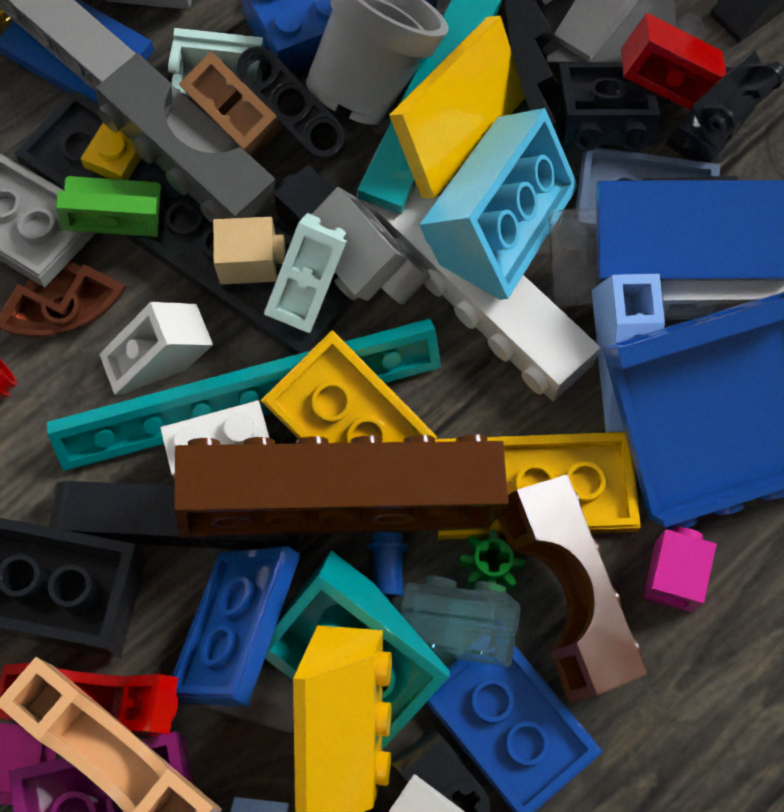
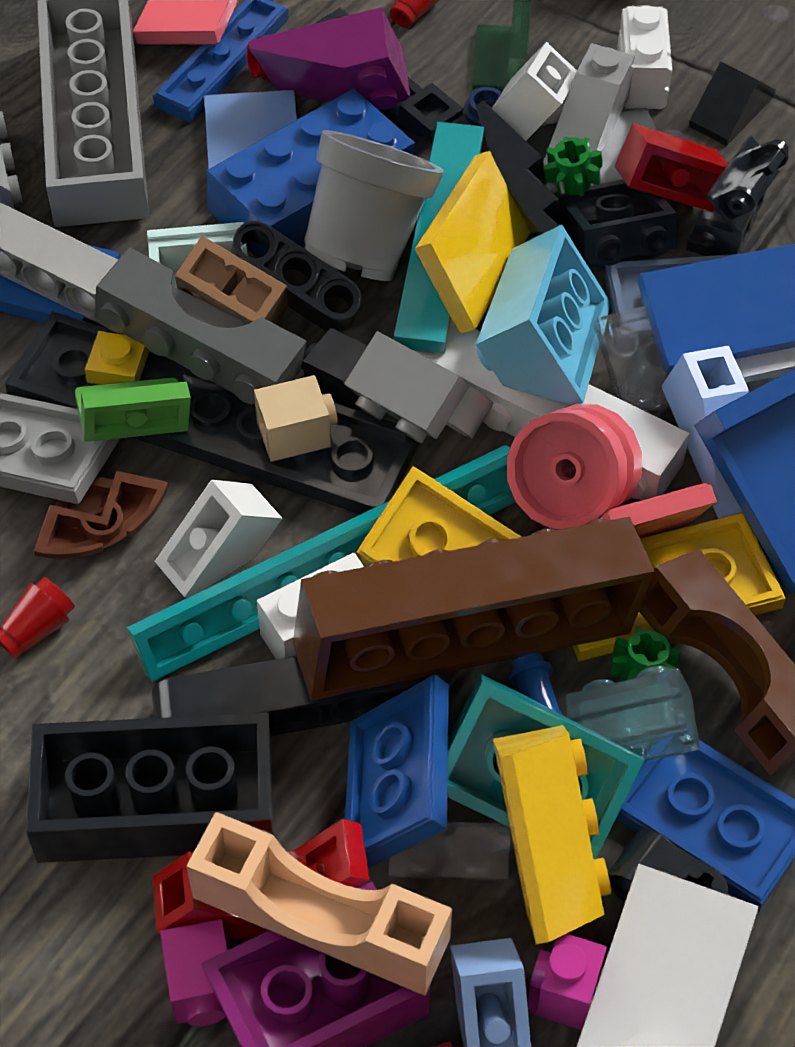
camera: 15 degrees left, 15 degrees down
light aqua hinge [264,213,347,333] -> none
none -> coral wheel [507,404,642,529]
none -> green gear [544,136,603,197]
none -> coral tile [600,482,717,538]

